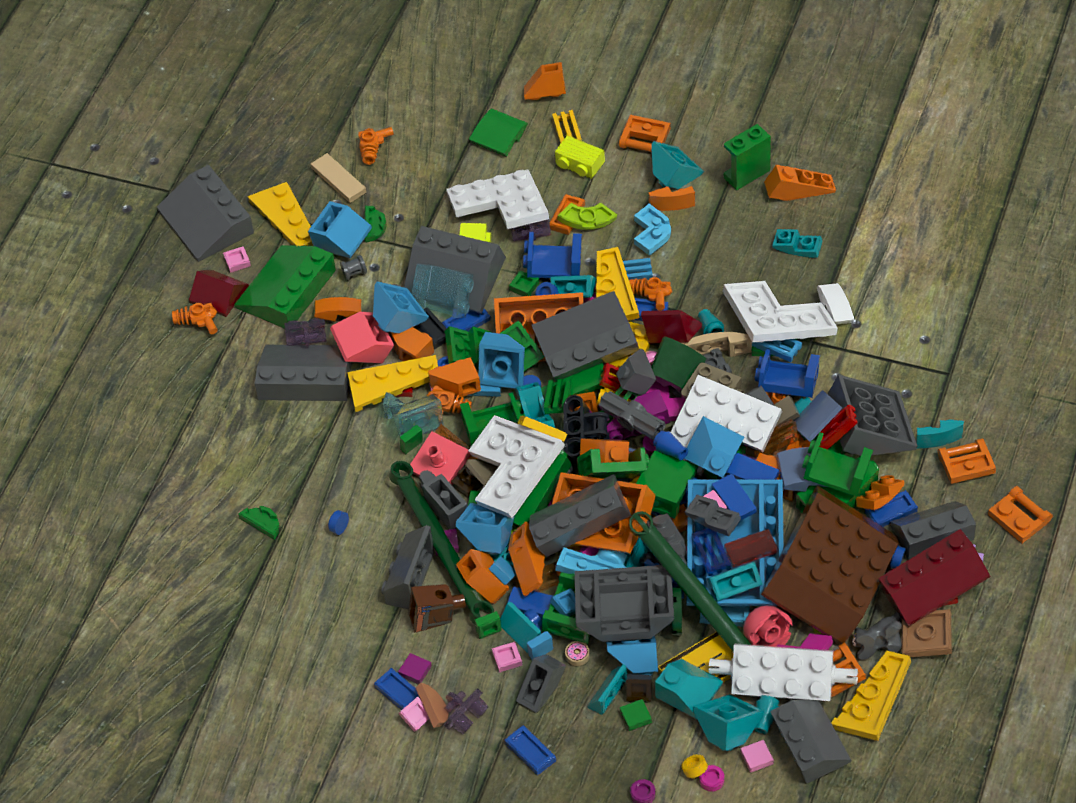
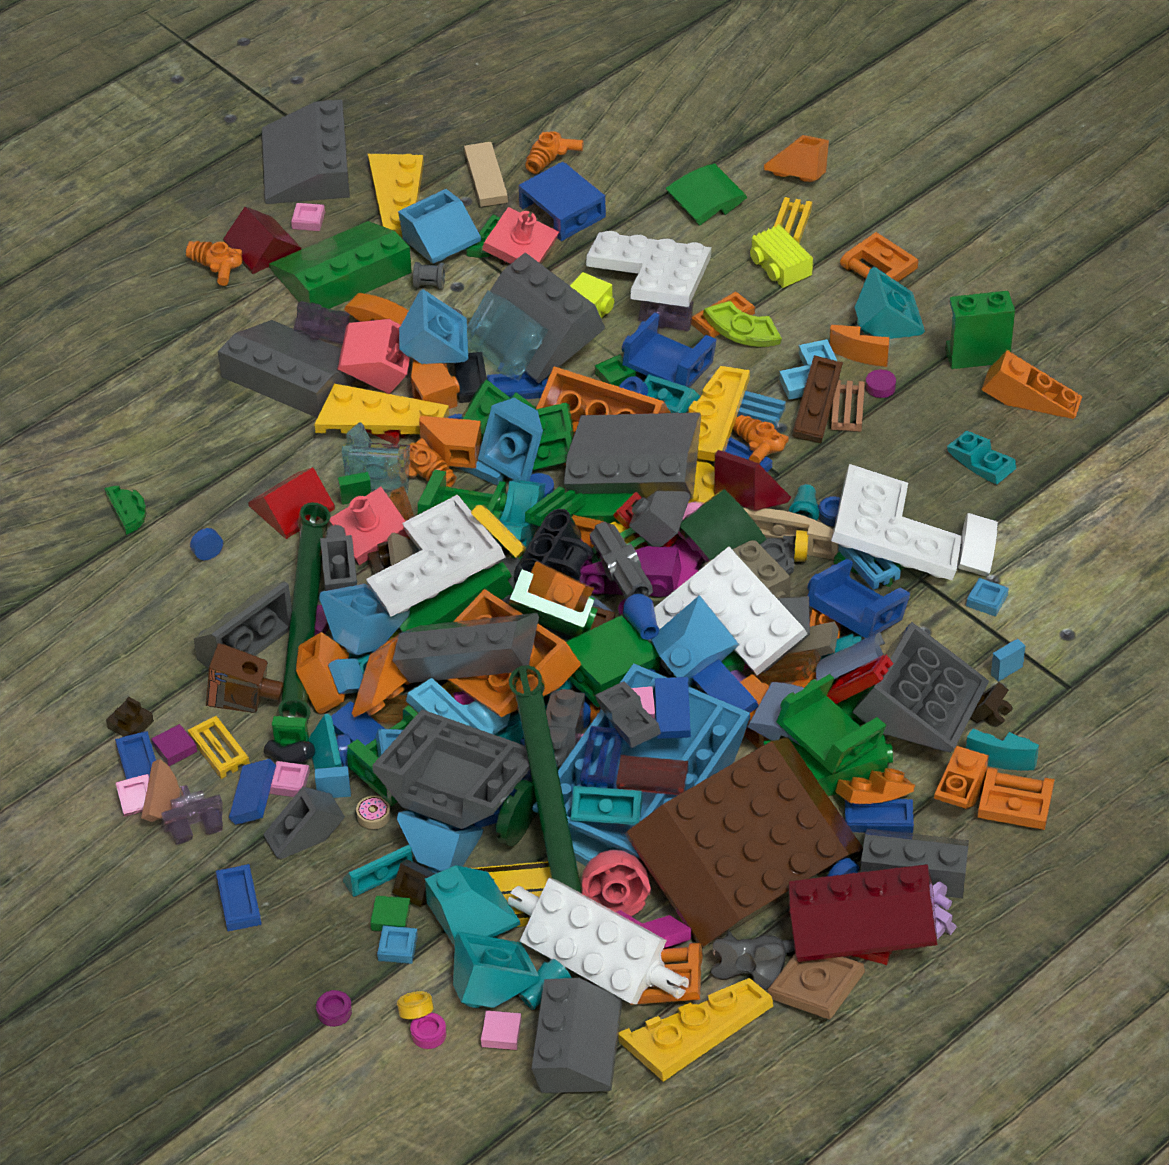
camera: 25 degrees right, 5 degrees down
orange plate [988,486,1053,544] -> none
none -> dark brown tile [106,697,154,737]
none -> yellow tile [188,716,250,779]
none -> blue tile [229,759,276,825]
none -> red slope [248,467,335,539]
none -> black arm [264,740,315,764]
none -> dark azure tile [377,926,418,964]
none -> coral tile [482,207,559,264]
none -> blue panel [518,162,606,241]
none -> reddish brown tile [792,355,843,443]
none -> yellow tile [794,530,809,562]
none -> blue tile [819,497,840,527]
none -> nougat tile [831,380,865,431]
none -> magenta tile [866,369,896,398]
none -> orange slope [934,746,989,809]
none -> dark azure tile [966,578,1009,617]
none -> dark brown tile [971,682,1013,727]
none -> dark azure tile [991,639,1025,682]

